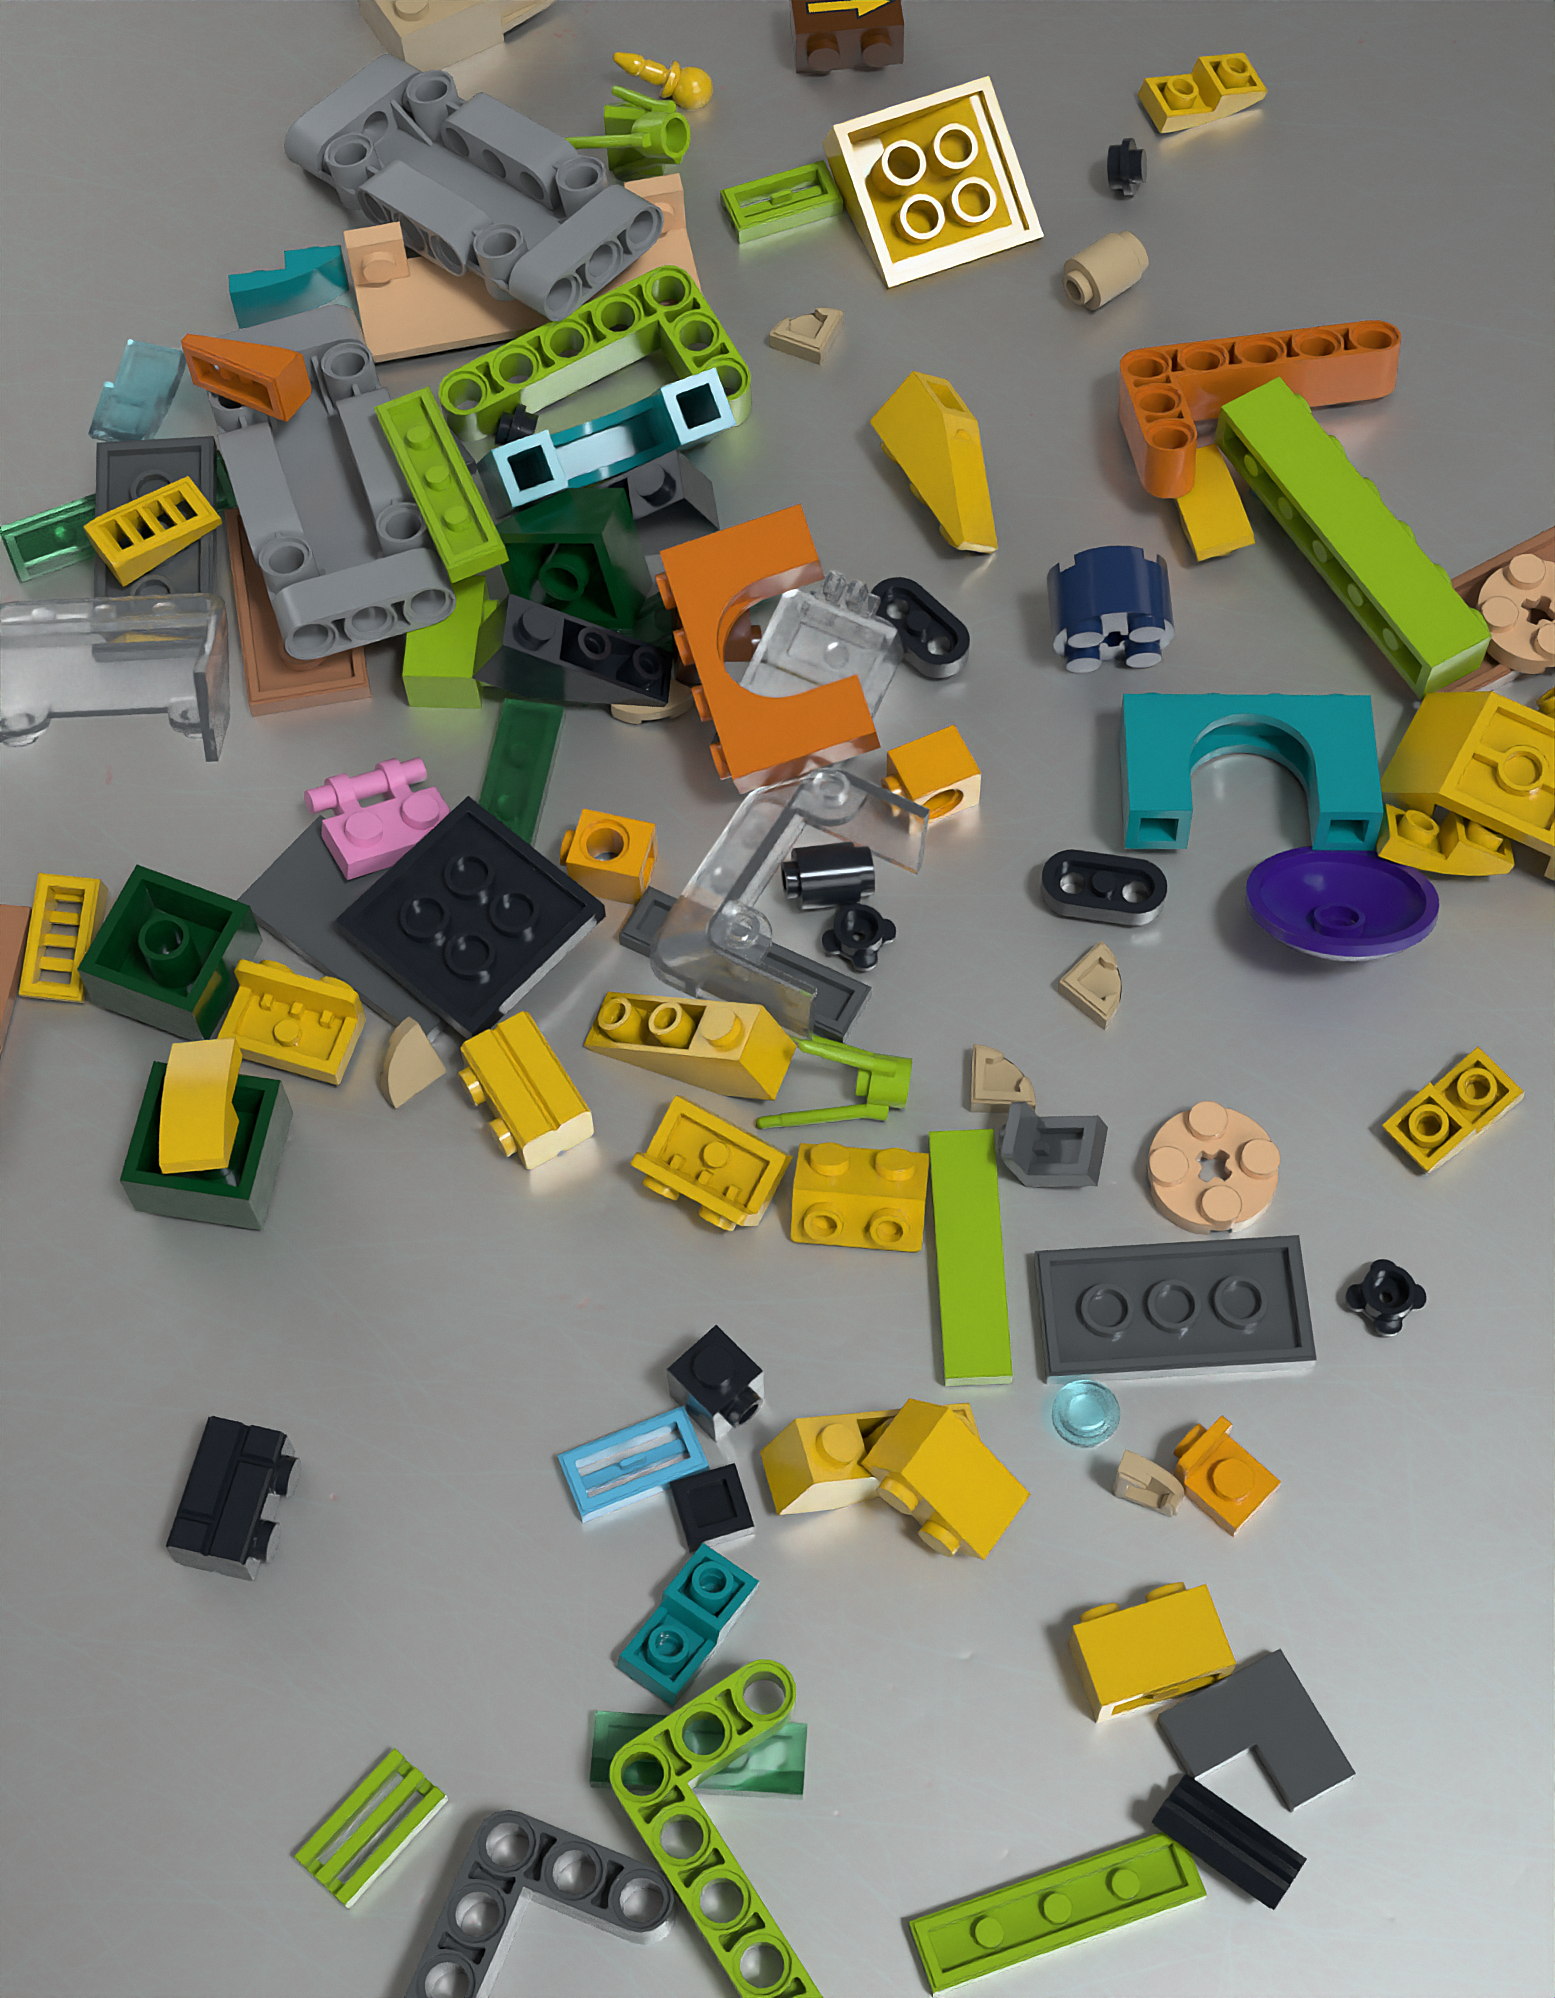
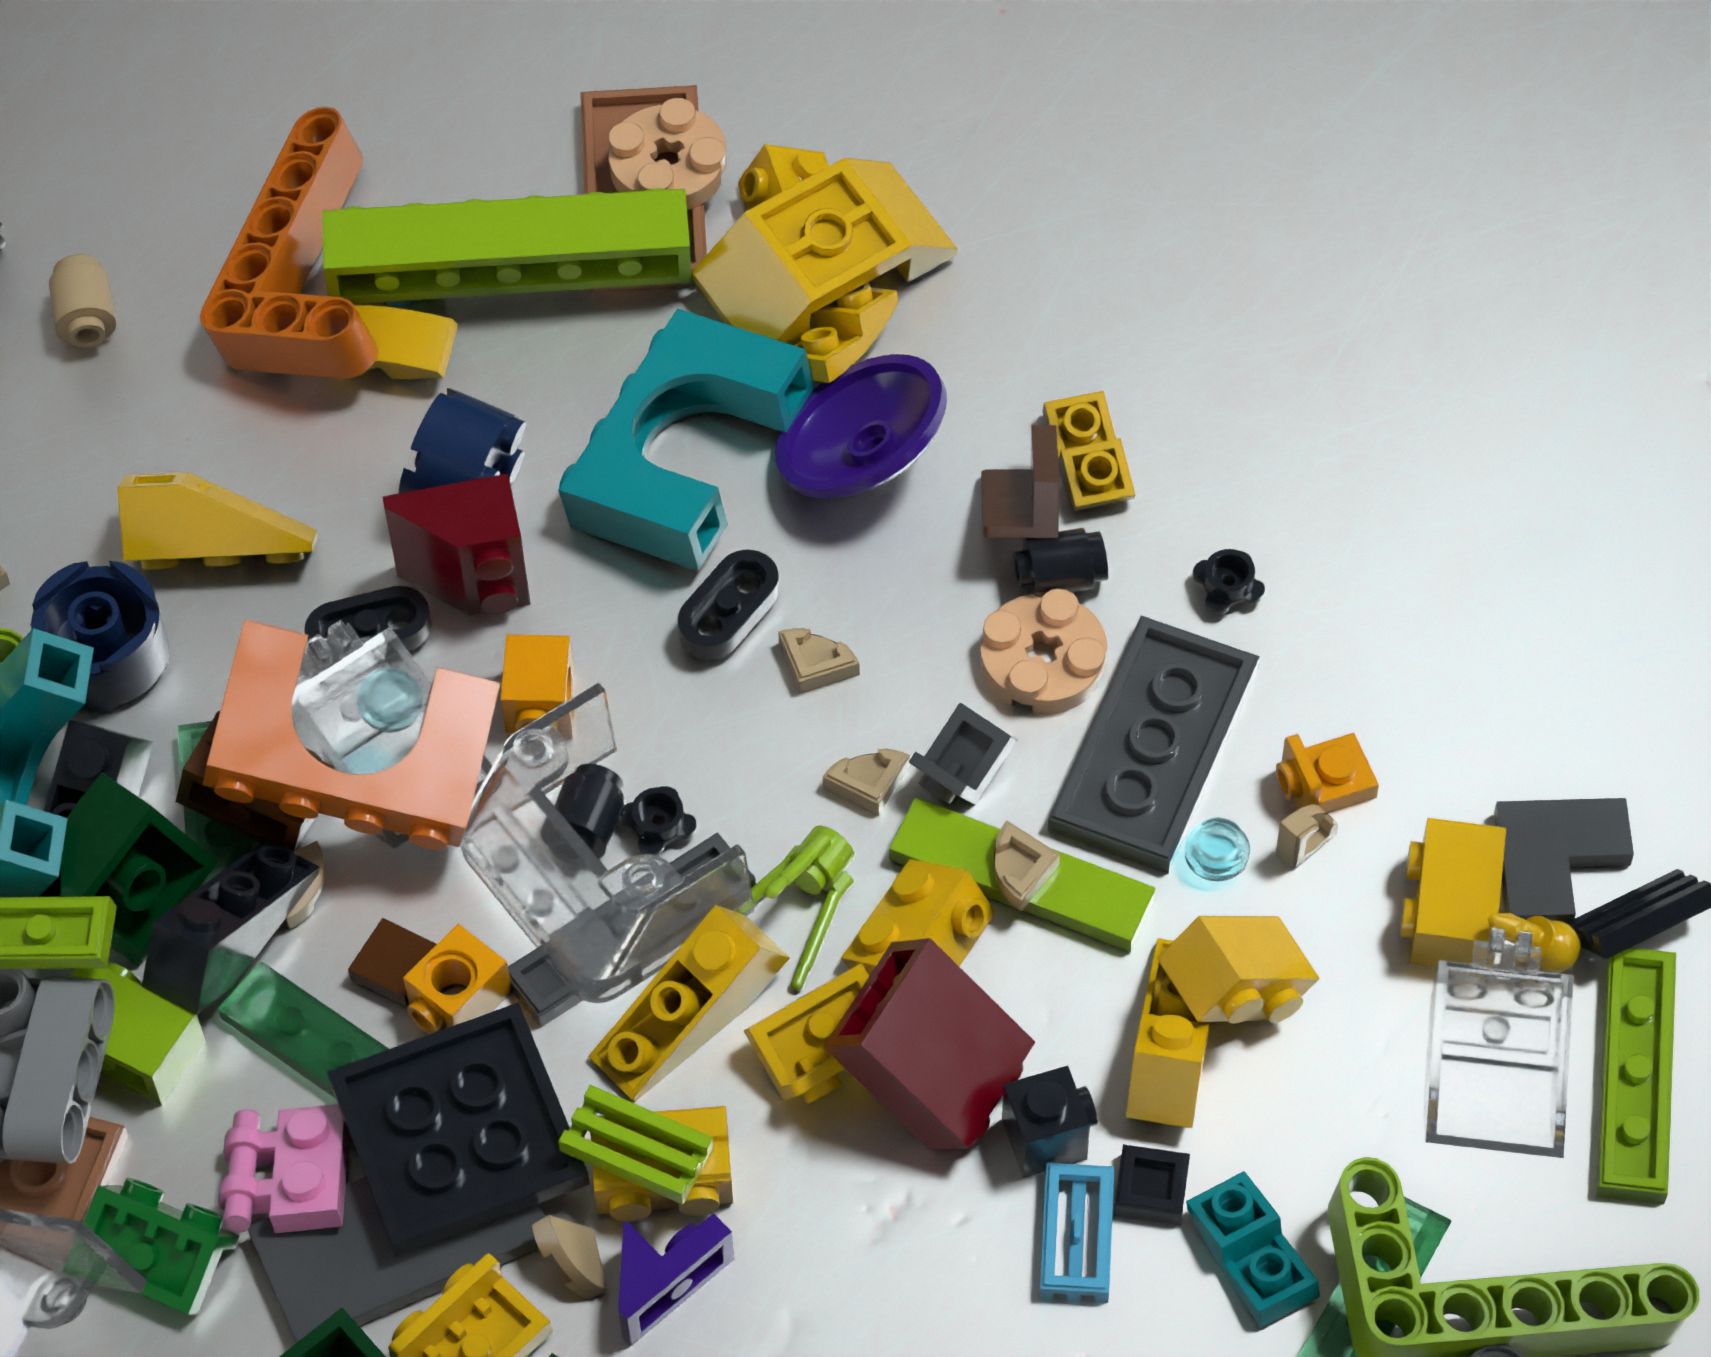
camera: 65 degrees left, 5 degrees down
none -> dark blue brick [30,561,170,714]
none -> green bracket [67,1178,240,1315]
none -> reddish brown tile [348,917,437,1007]
none -> clear light blue plate [357,668,423,733]
none -> dark red slope [382,473,531,616]
none -> lime tile [559,1085,714,1205]
none -> dark purple slope [618,1213,735,1346]
none -> dark red brick [823,938,1035,1150]
none -> reddish brown panel [981,425,1059,538]
none -> tan tile [994,820,1060,911]
none -> black brick [1013,528,1108,597]
none -> clear piece [1423,928,1574,1159]
none -> yellow bar [1488,913,1581,973]

